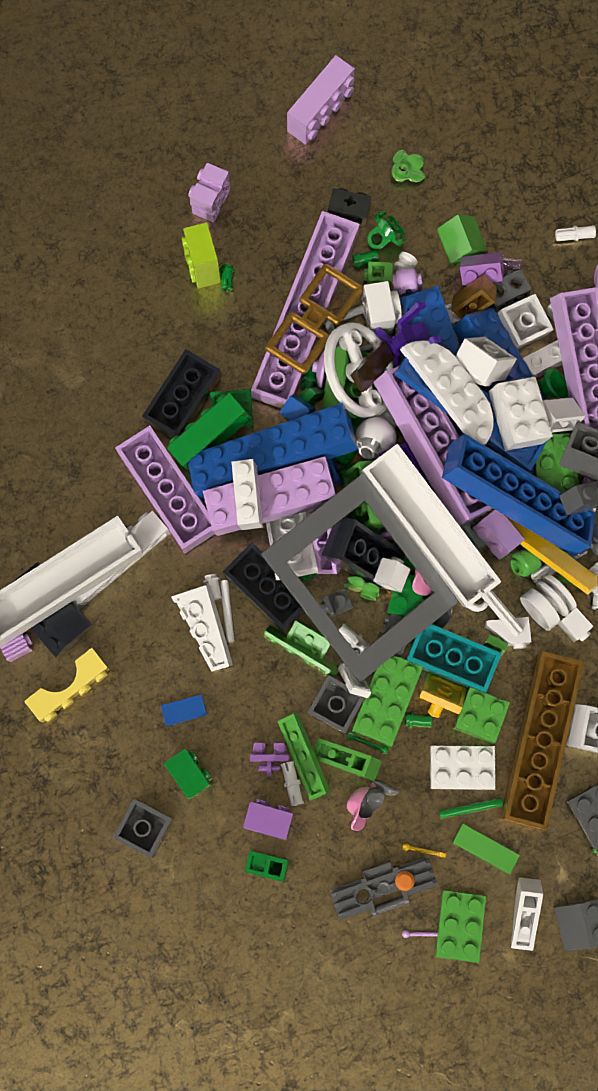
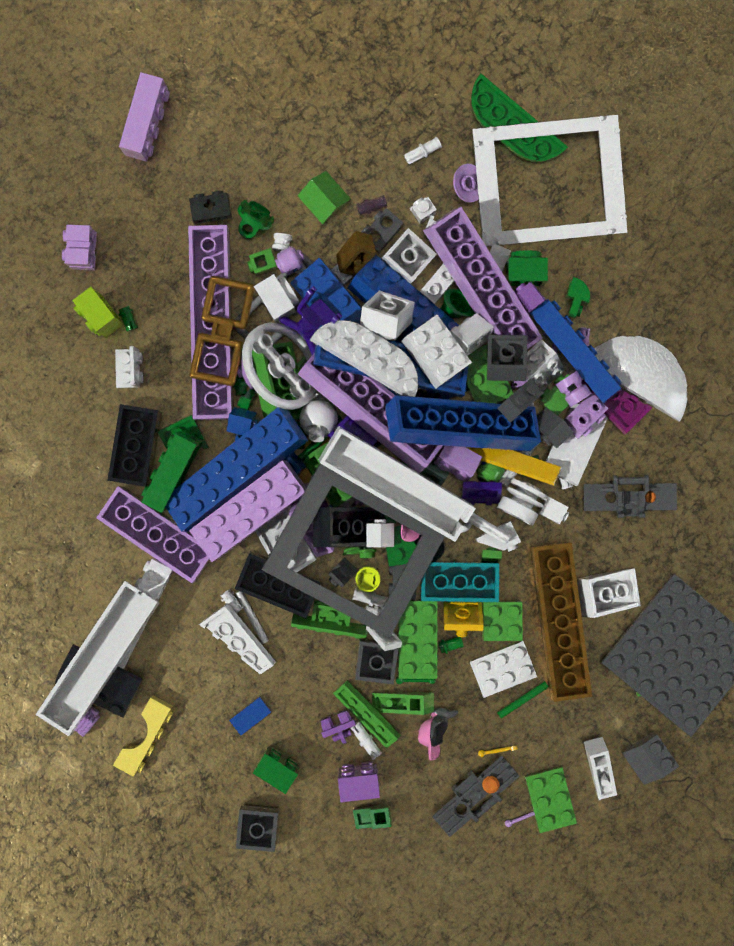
camera: 15 degrees left, 10 degrees up
white brick [232,459,263,530] -> none
dark brown tile [350,341,394,393] -> none
green pin [352,250,379,268] -> none
bright green plate [392,150,426,182] -> none
bright green tile [452,824,520,874] -> none
medium lavender brick [460,252,504,285] -> none
none -> white bracket [115,346,143,388]
none -> neon yellow wheel [355,566,380,592]
none -> white brick [409,197,437,224]
none -> dark purple plate [461,481,502,506]

